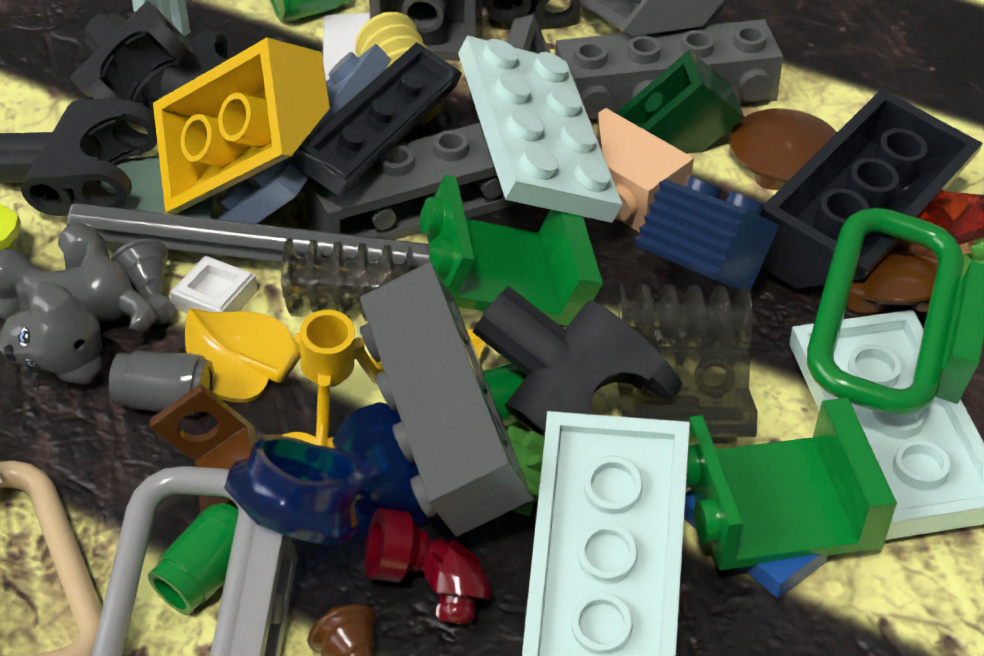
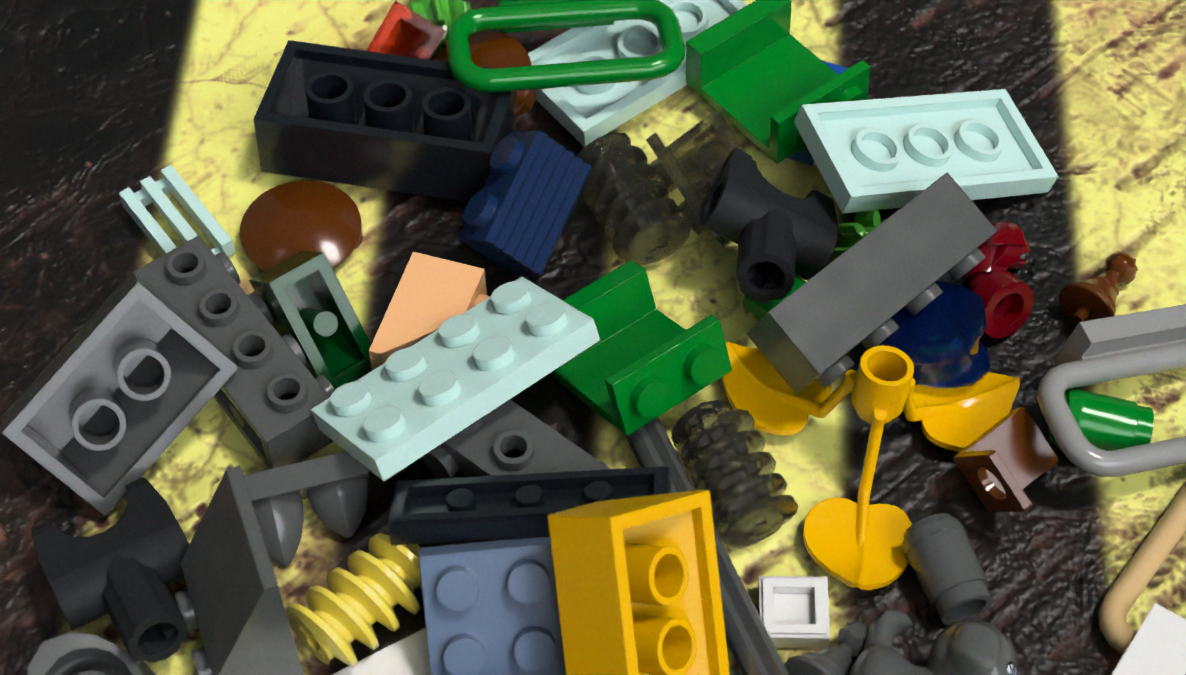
camera: 115 degrees left, 10 degrees up
clear blue hat [224,435,379,546] -> none
none -> light aqua tile [119,165,235,257]

